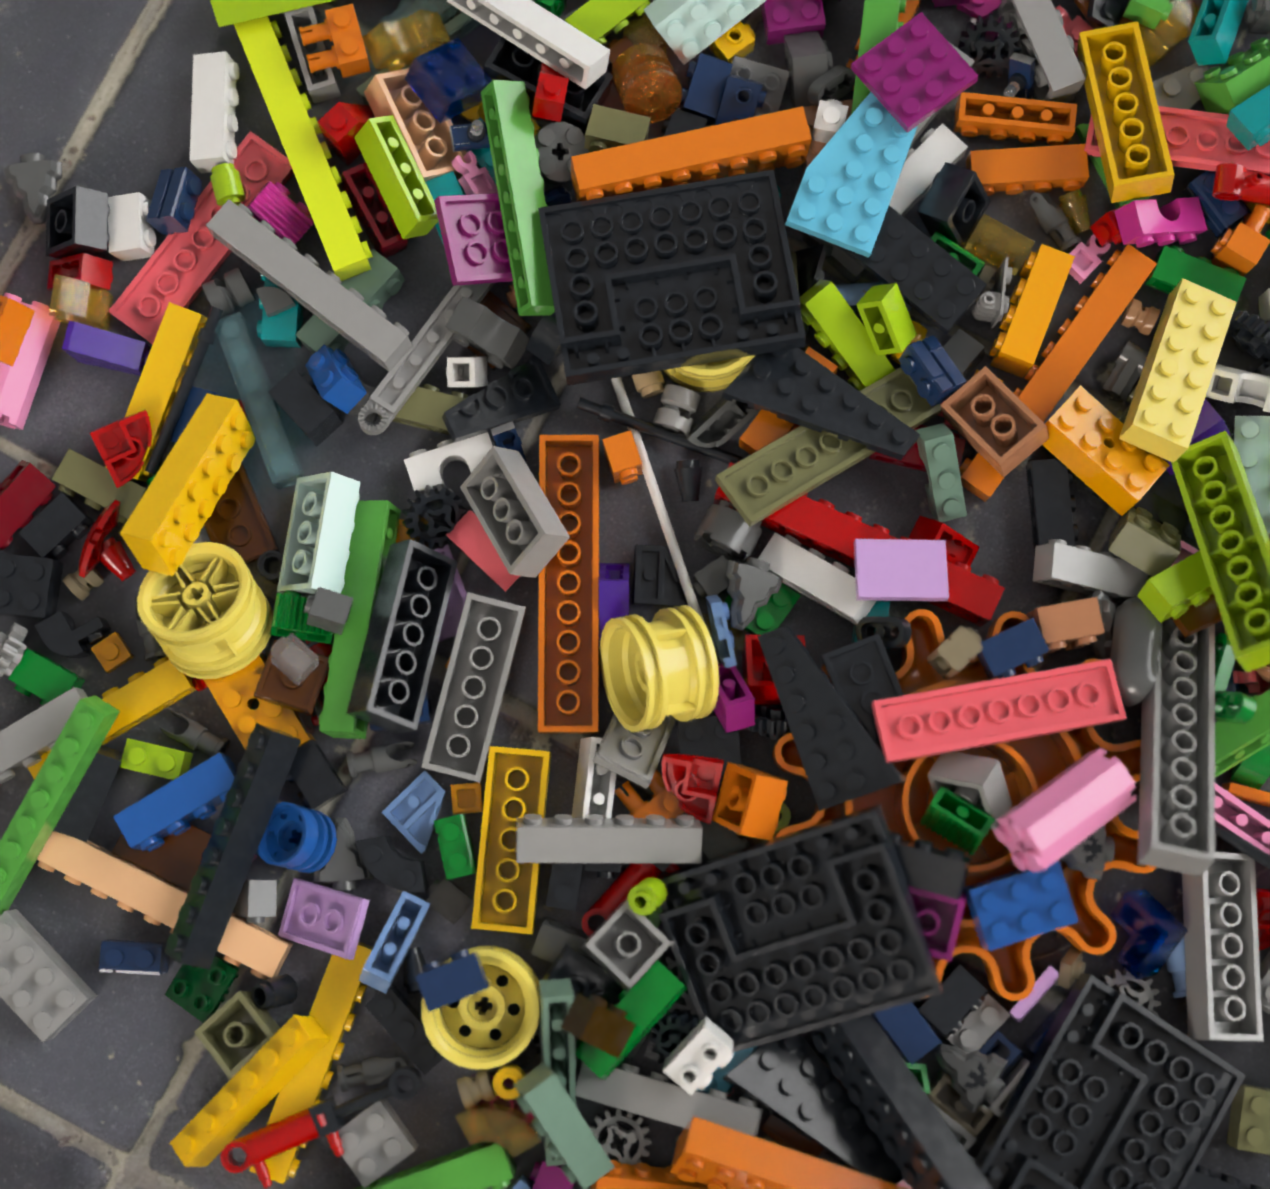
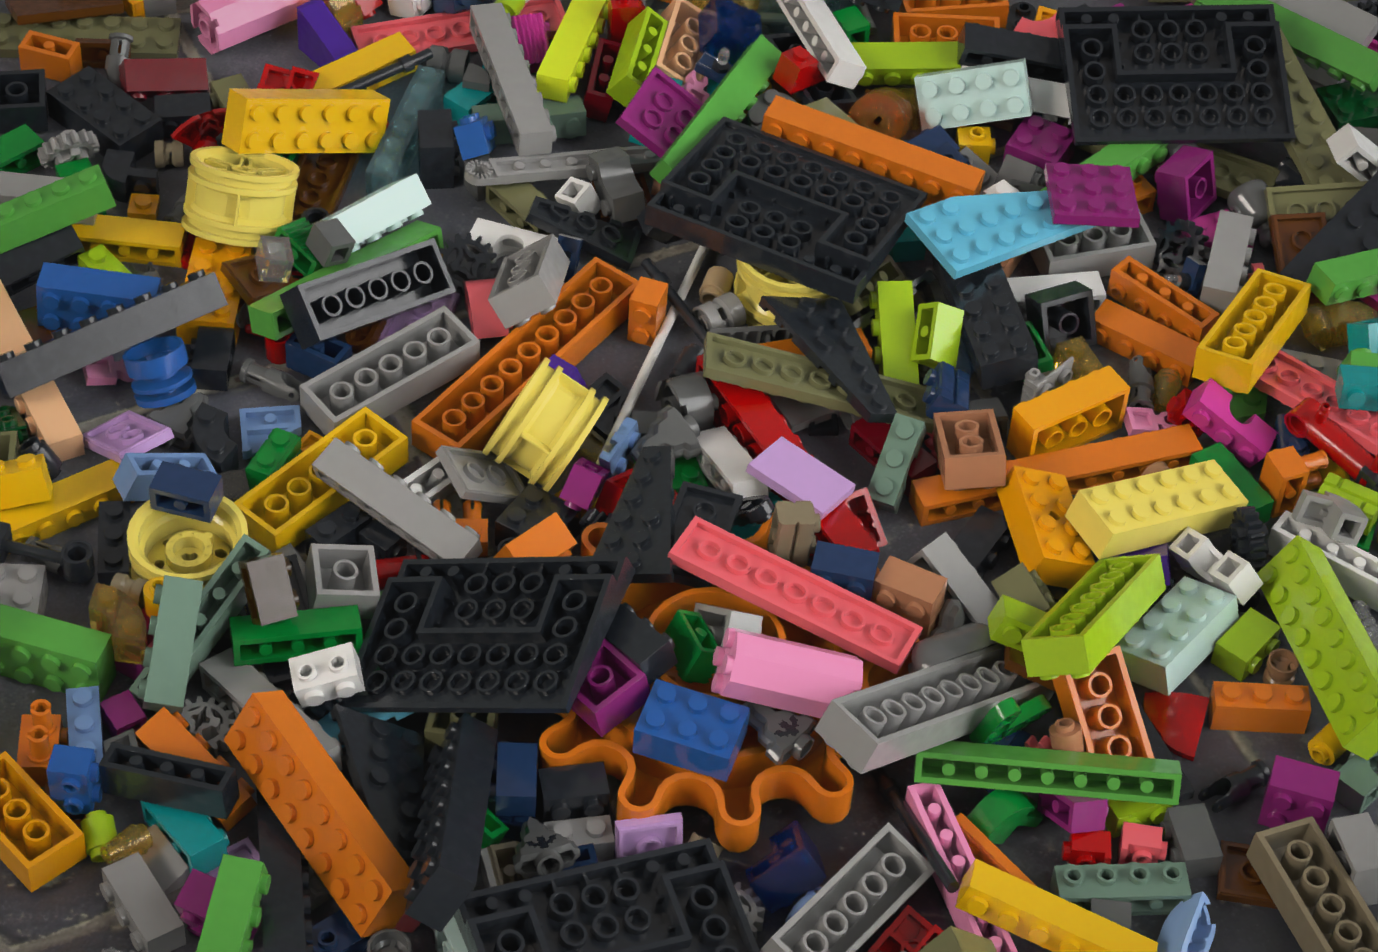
camera: 30 degrees right, 35 degrees down
brick [235,879,277,923] -> none
lime brick [628,877,667,916] -> none
red brick [662,754,724,824] -> none

